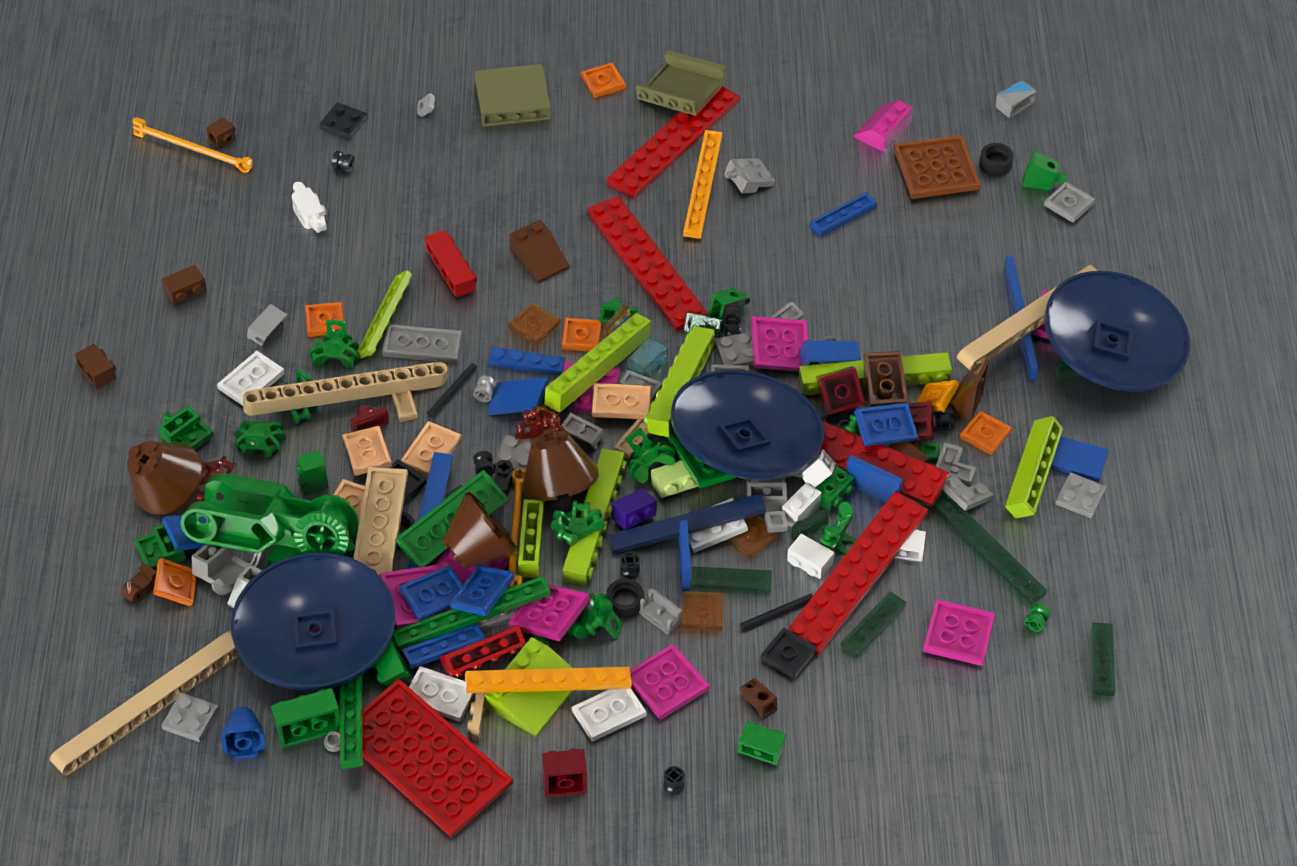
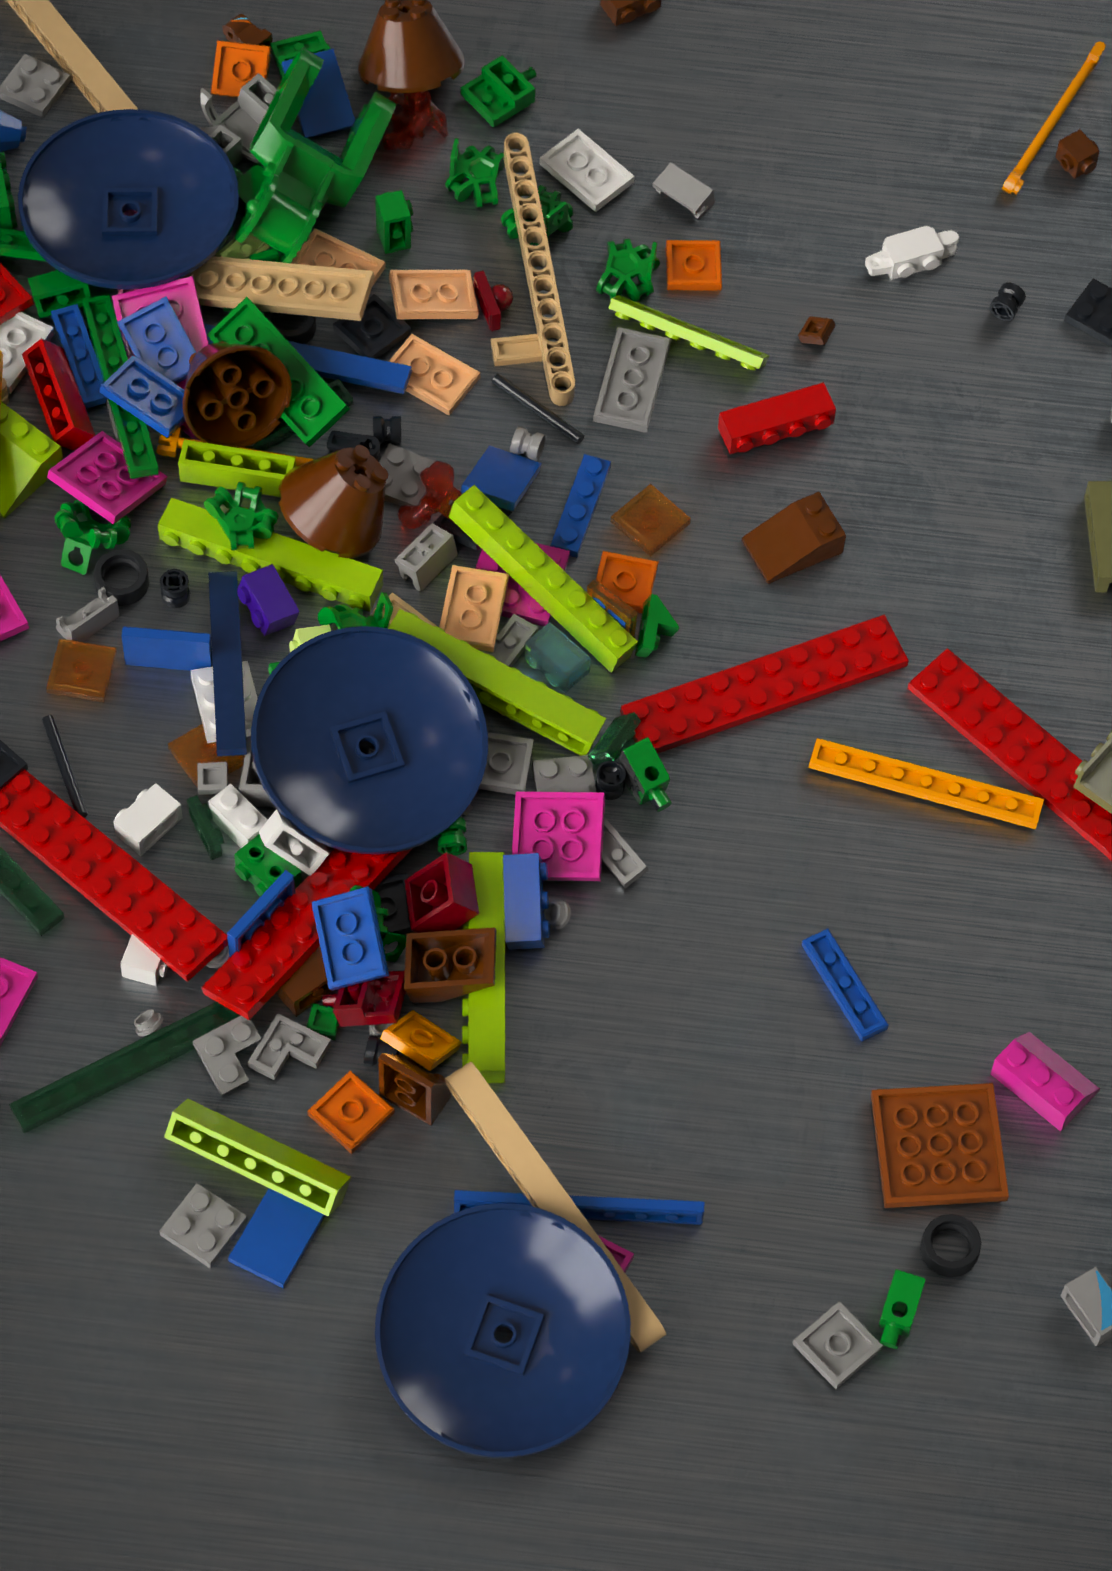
camera: 95 degrees right, 10 degrees up
reddish brown brick [162,265,207,305] -> none
clear green plate [691,566,772,591] -> none
light grey plate [725,158,775,193] -> none
green piece [820,502,857,554] -> none
none -> light grey plate [134,1009,164,1037]
none -> reddish brown tile [798,316,836,345]

